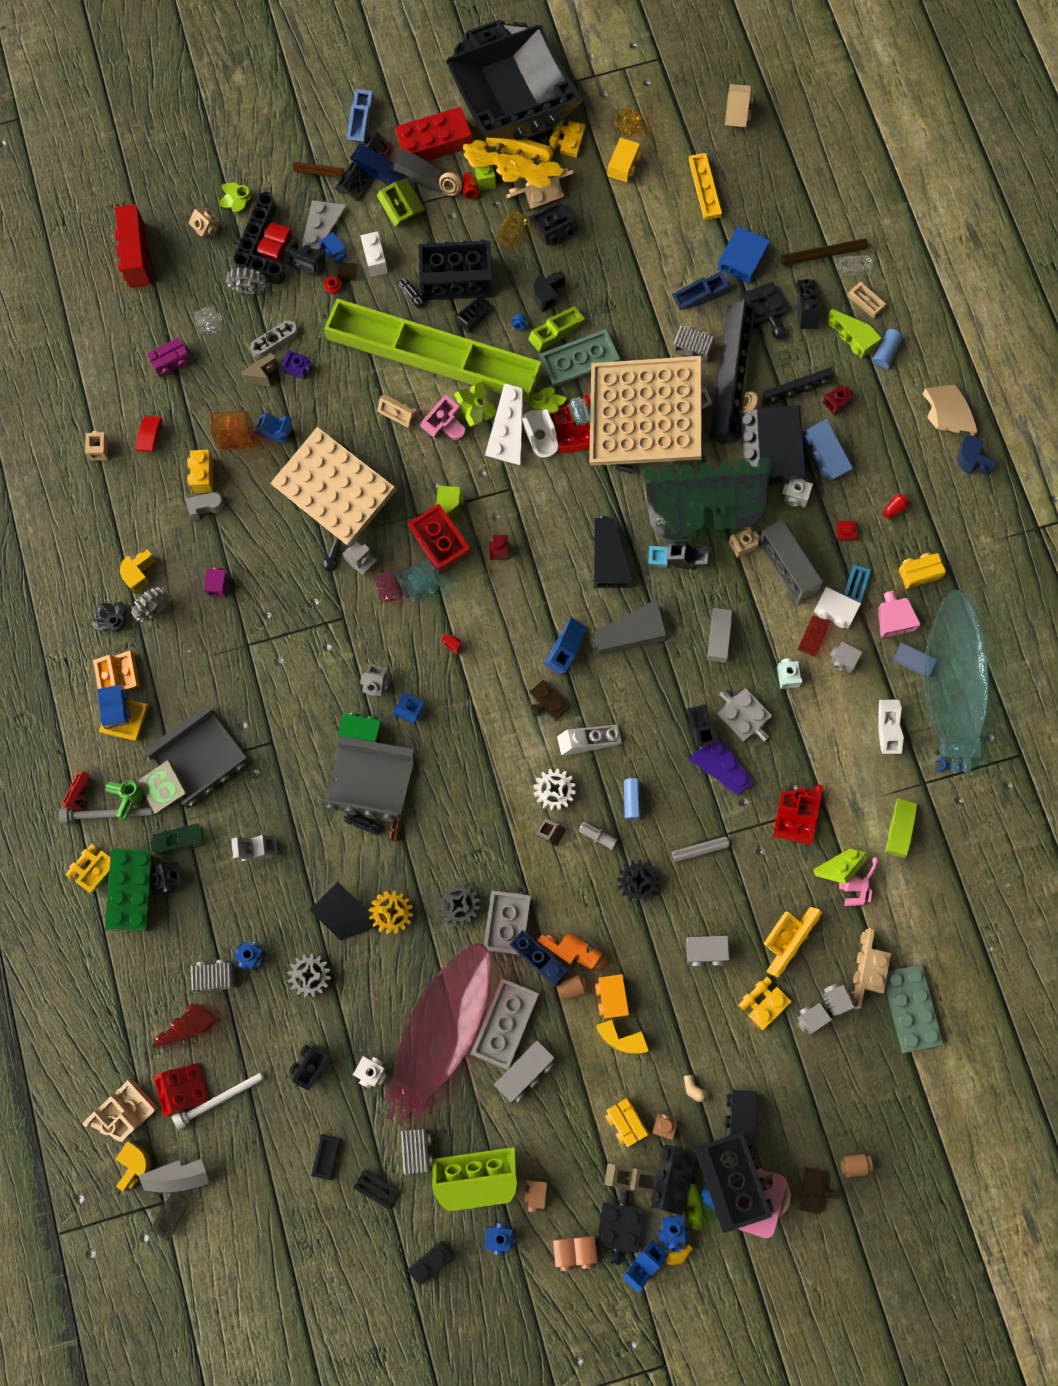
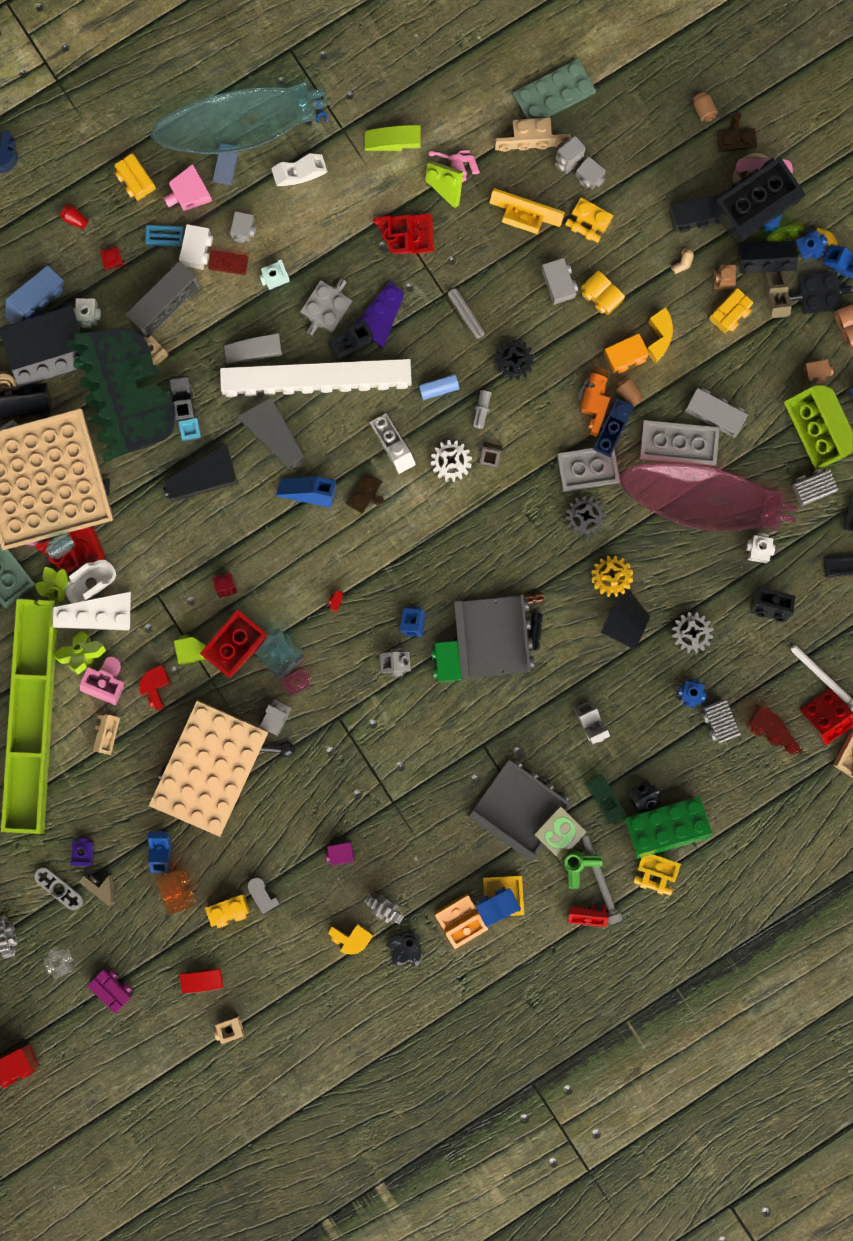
camera: 110 degrees left, 10 degrees up
none -> red brick [139,665,172,711]
none -> white brick [220,359,412,397]
none -> yellow brick [581,270,625,315]

